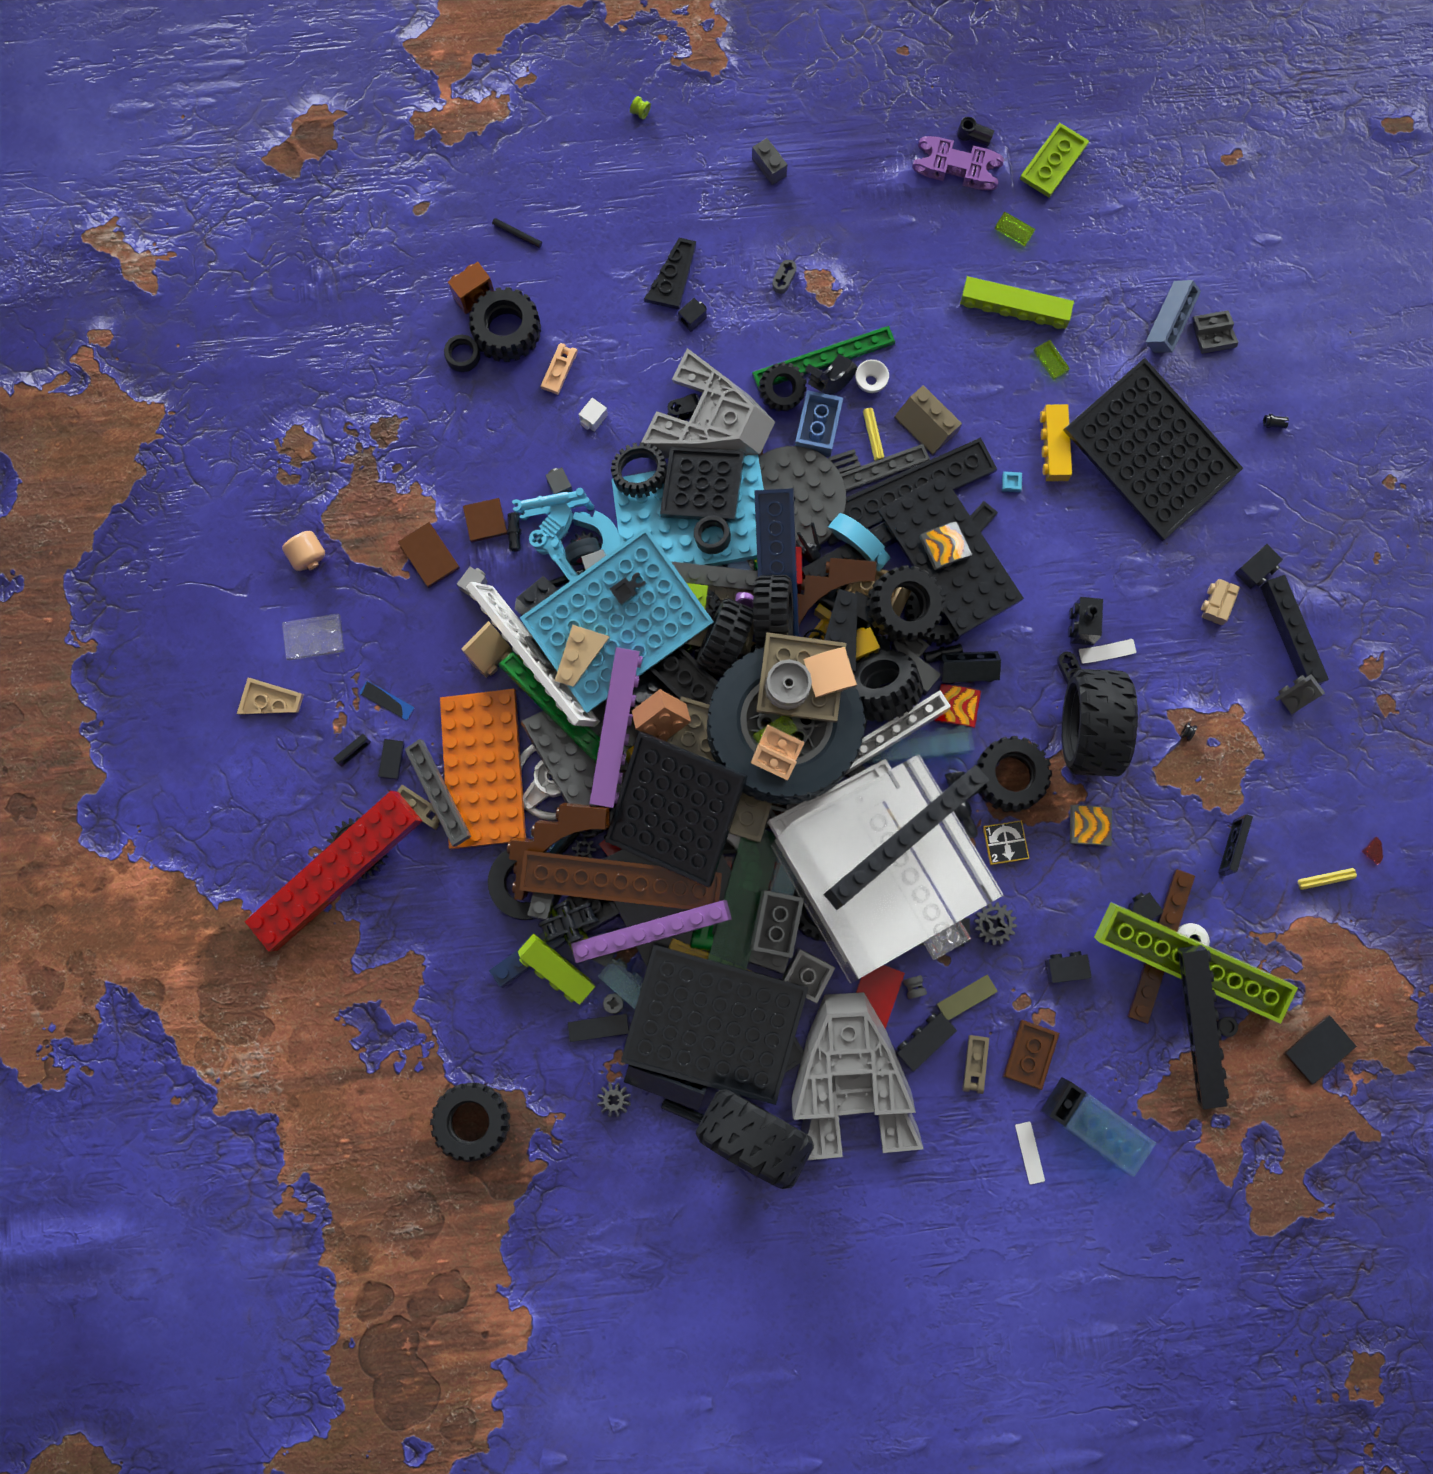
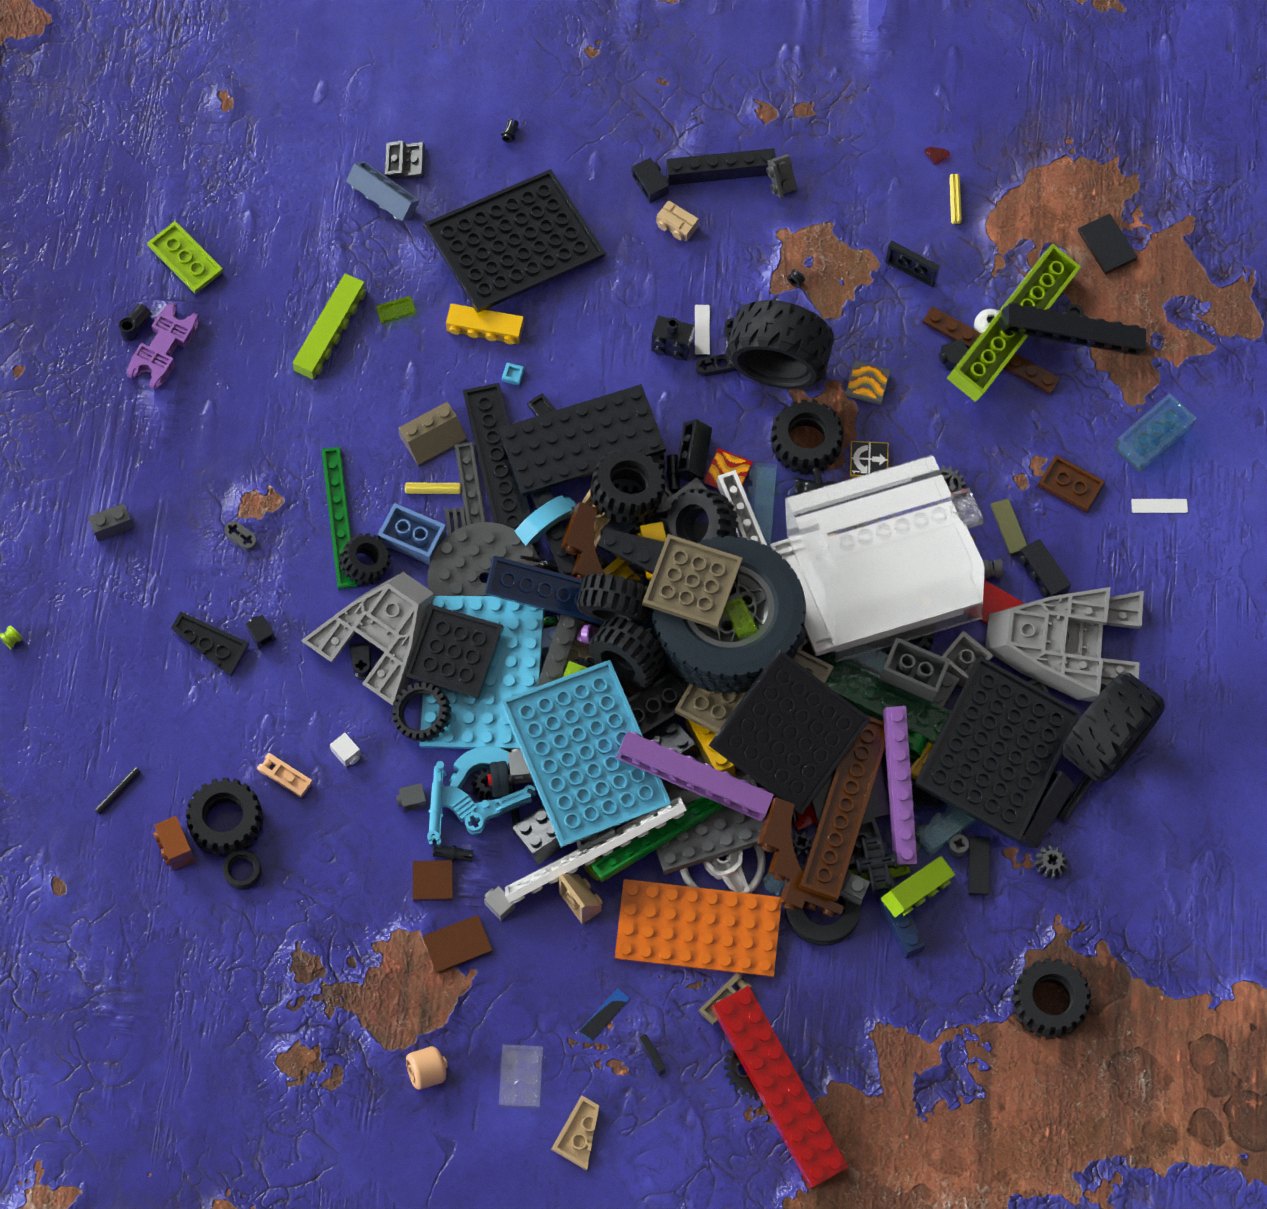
camera: 80 degrees left, 10 degrees down
black tile [378,739,404,780] -> none
dark grey plate [405,739,471,847] -> none
tan wing [555,625,610,687] -> none
black plate [610,572,647,606] -> none
nougat brick [632,689,691,741] -> none
black tyre [694,516,731,554] -> none
light nougat slope [751,724,805,780] -> none
light grey wheel [765,659,812,710] -> none
light nougat slope [803,647,857,698] -> none
black arch [805,354,858,395] -> none
black brick [823,765,989,910] -> none
white piece [855,360,889,393] -> none
slope [919,522,972,570] -> none
dark tan plate [962,1035,989,1094] -> none
clear neon green tile [995,212,1036,246] -> none
black brick [1041,1077,1087,1127] -> none
black brick [1045,951,1092,984] -> none

